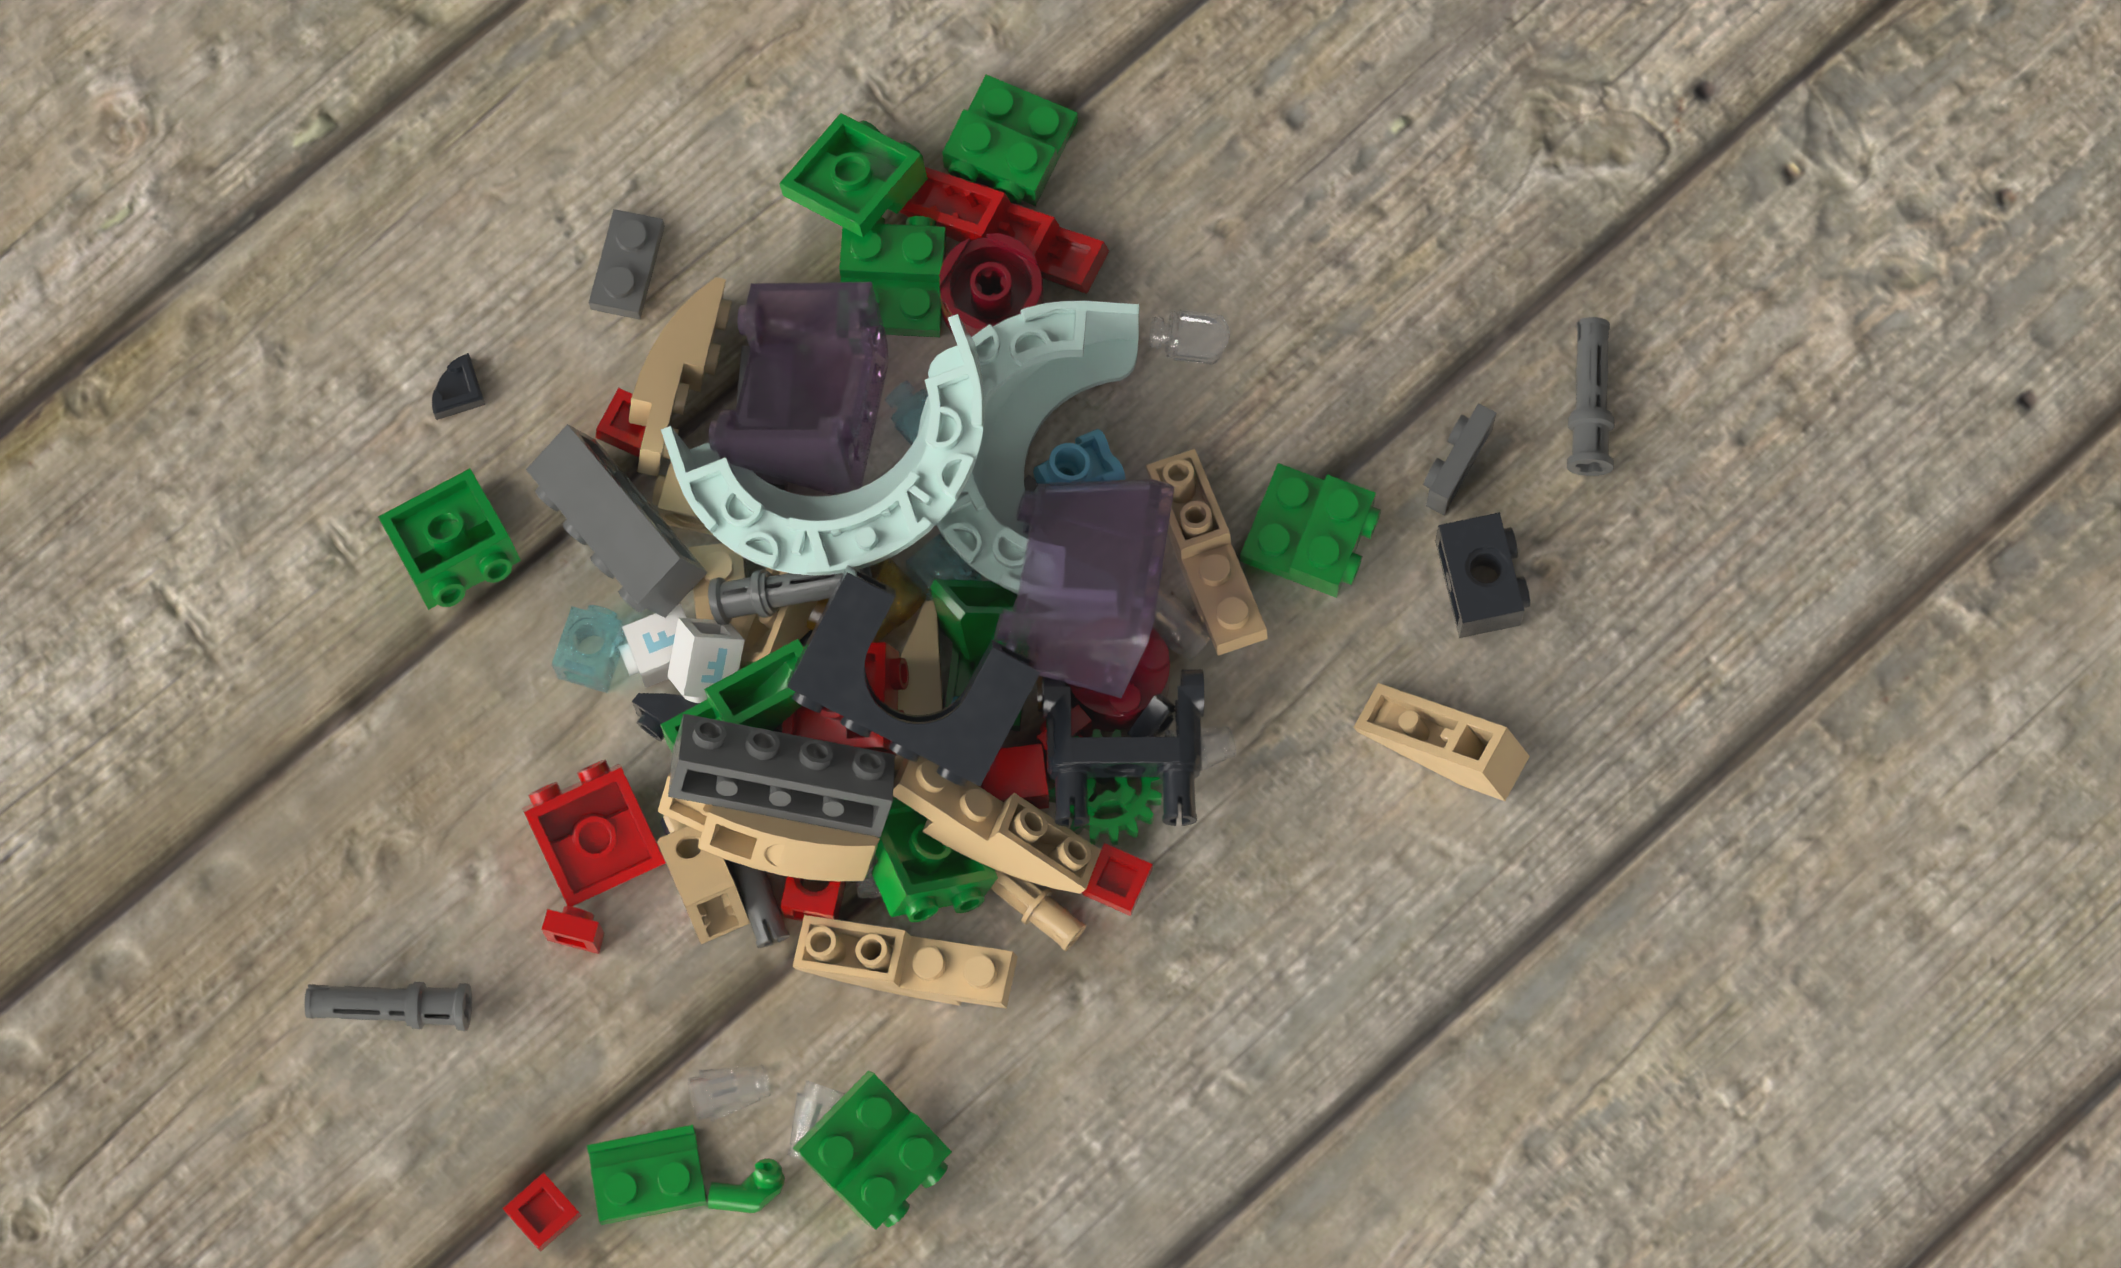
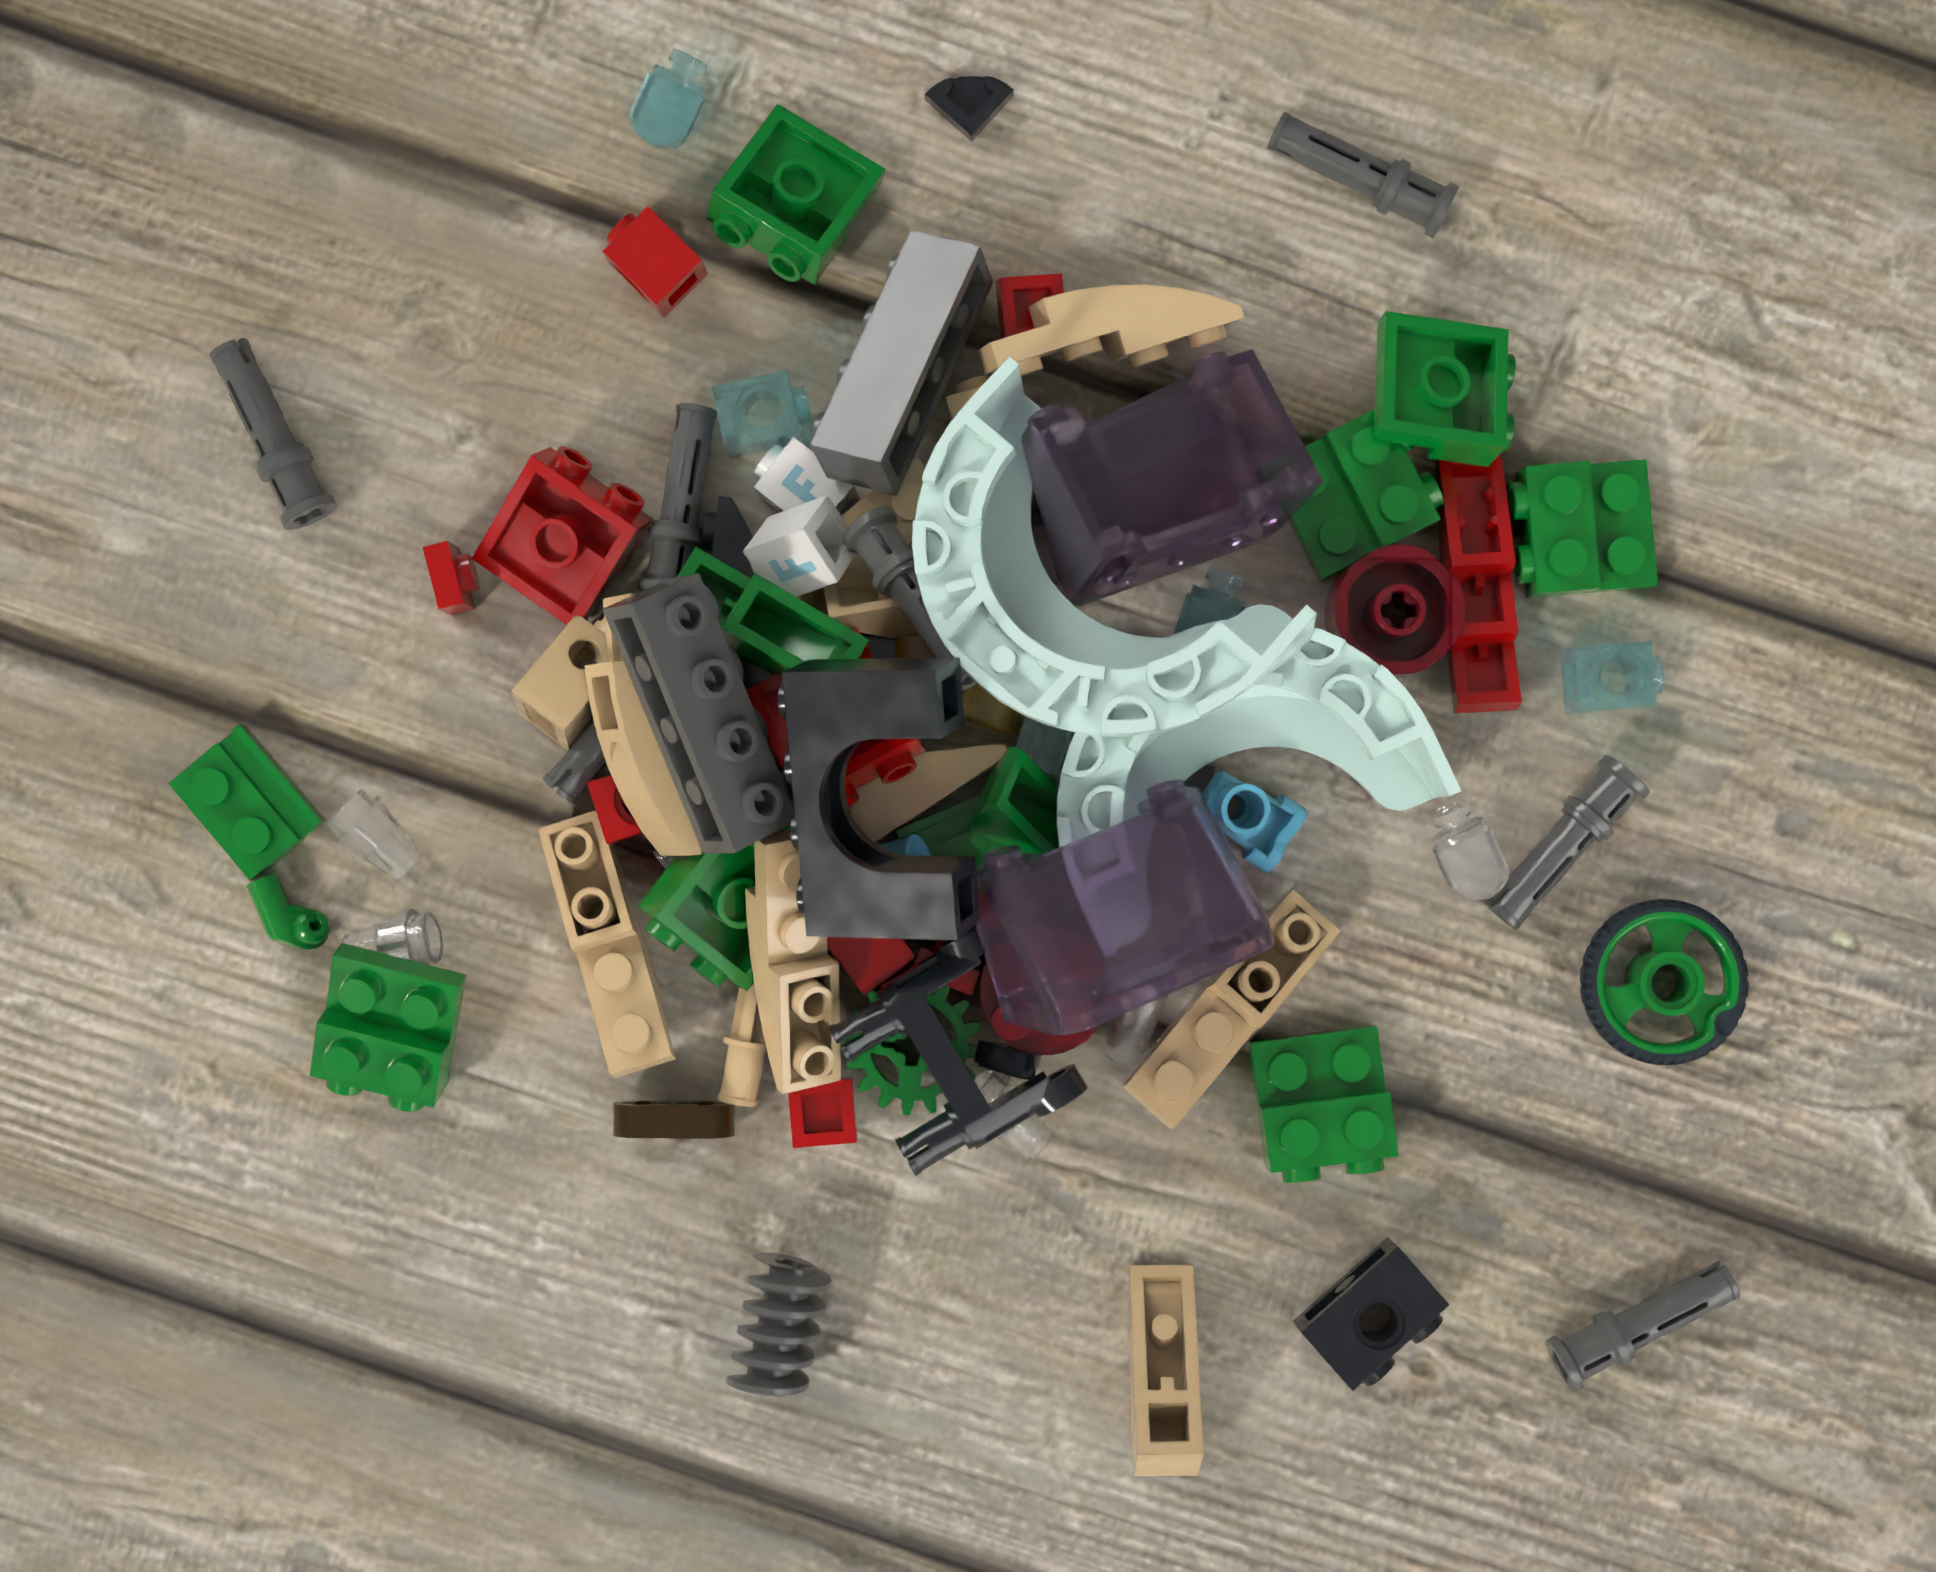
camera: 55 degrees right, 15 degrees up
red plate [502,1172,582,1252] -> none
dark grey plate [589,209,665,320] -> none
dark grey plate [1423,403,1496,515] -> none
none -> red brick [602,206,708,318]
none -> dark brown beam [613,1100,735,1139]
none -> clear light blue arm [630,48,708,150]
none -> dark grey pin [638,403,717,592]
none -> dark grey piece [726,1253,832,1397]
none -> dark grey pin [1266,111,1459,238]
none -> dark grey pin [1485,755,1650,931]
none -> clear light blue brick [1560,641,1664,715]
none -> green wheel [1580,899,1749,1065]

